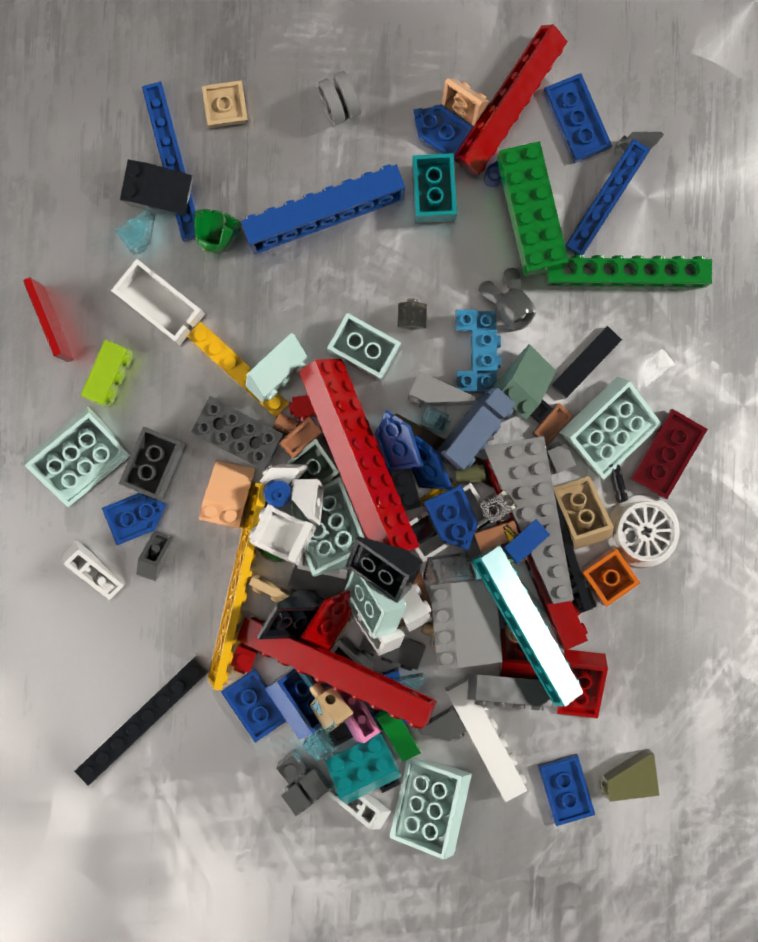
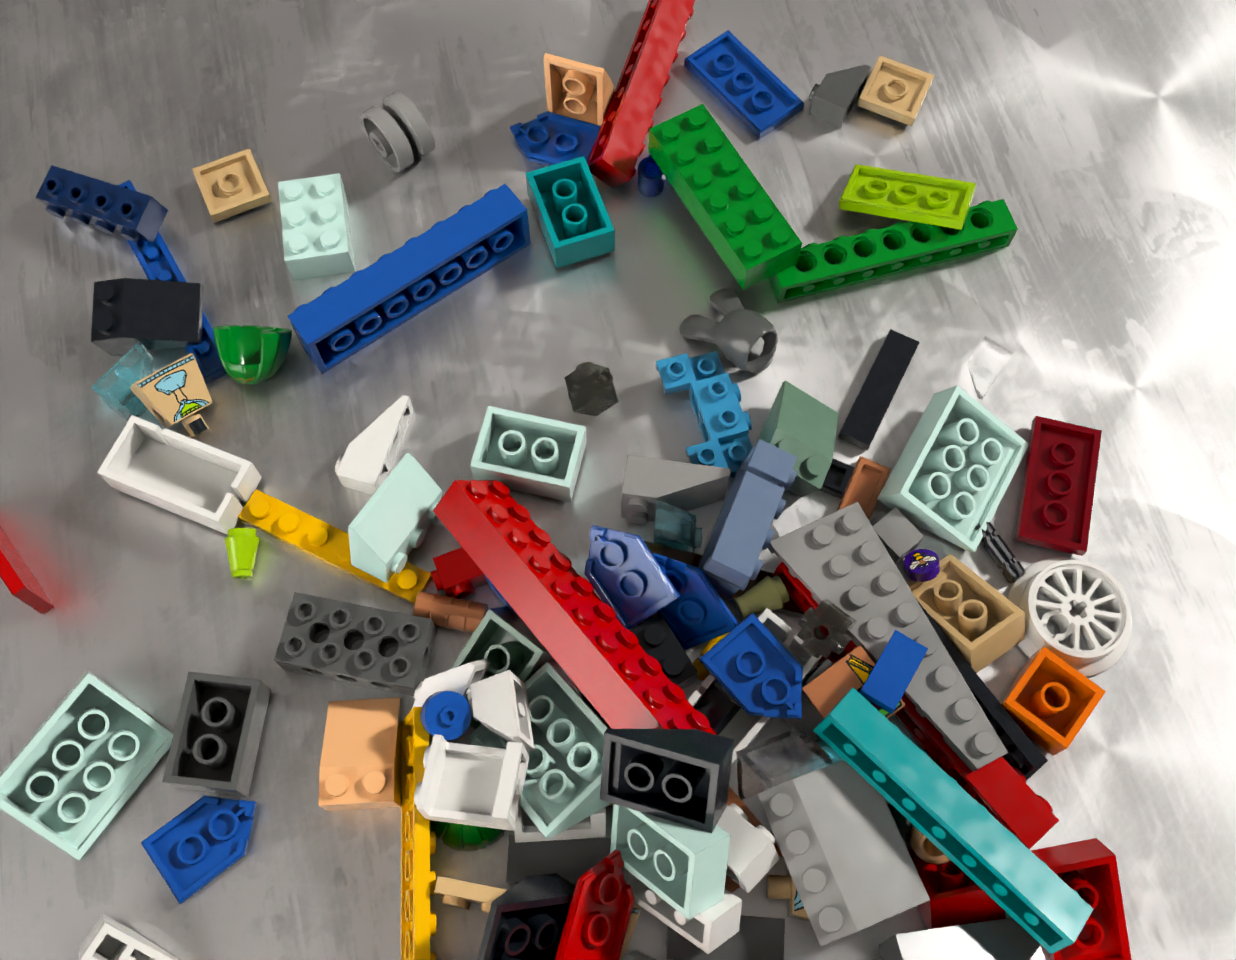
camera: 15 degrees left, 20 degrees down
lime brick [80,340,132,407] -> none
dark grey slope [136,530,173,581] -> none
nougat tile [279,416,323,459] -> none
blue tile [565,139,651,255] -> none
none -> dark blue brick [35,165,168,243]
none -> tan torso [130,353,212,438]
none -> lime cone [224,528,260,579]
none -> light aqua brick [278,173,355,281]
none -> white slope [335,395,414,495]
none -> lime tile [839,164,976,230]
none -> tan plate [857,56,934,126]
none -> dark purple tile [904,549,940,582]

